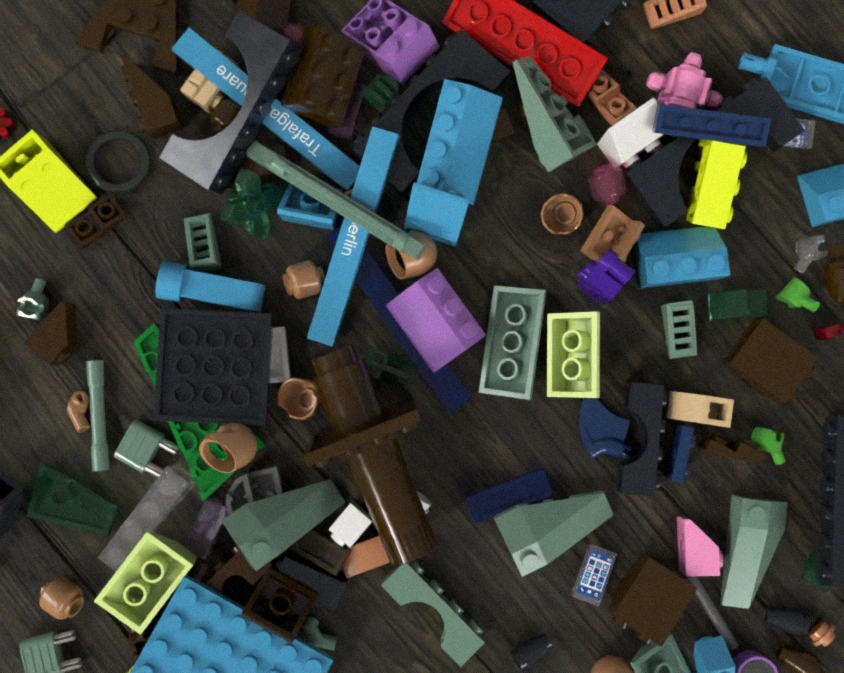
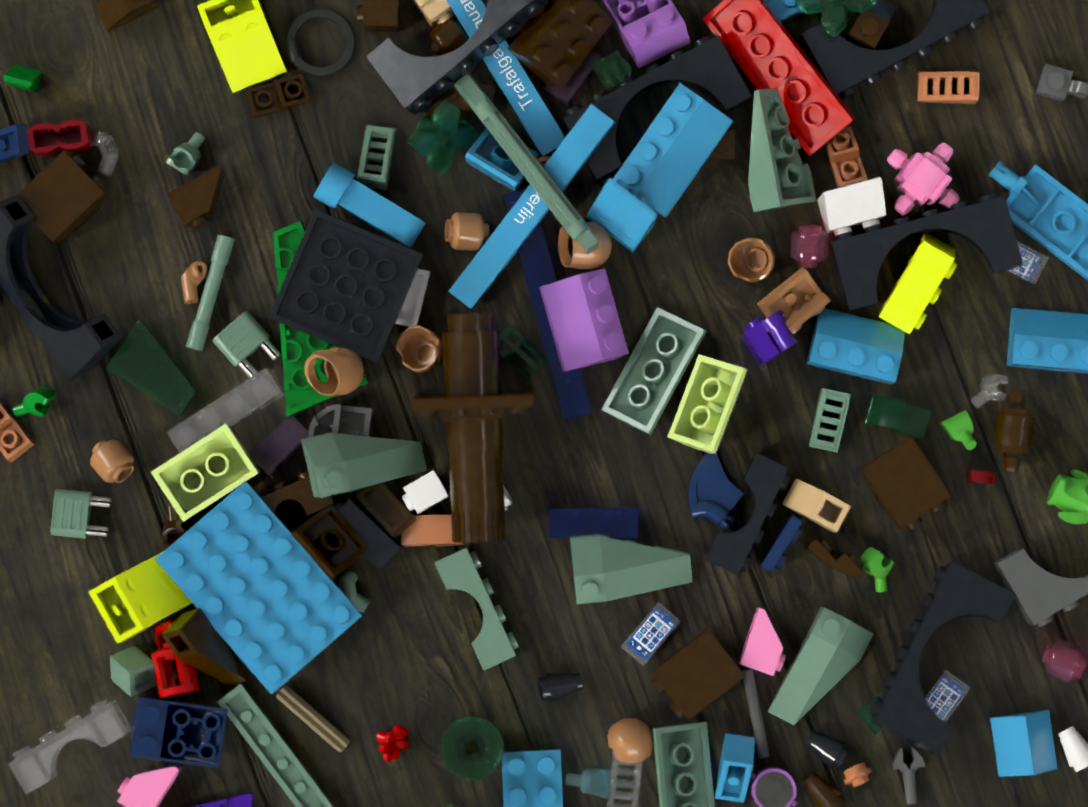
camera: 25 degrees right, 0 degrees up
dark blue plate [652,104,772,147] -> none

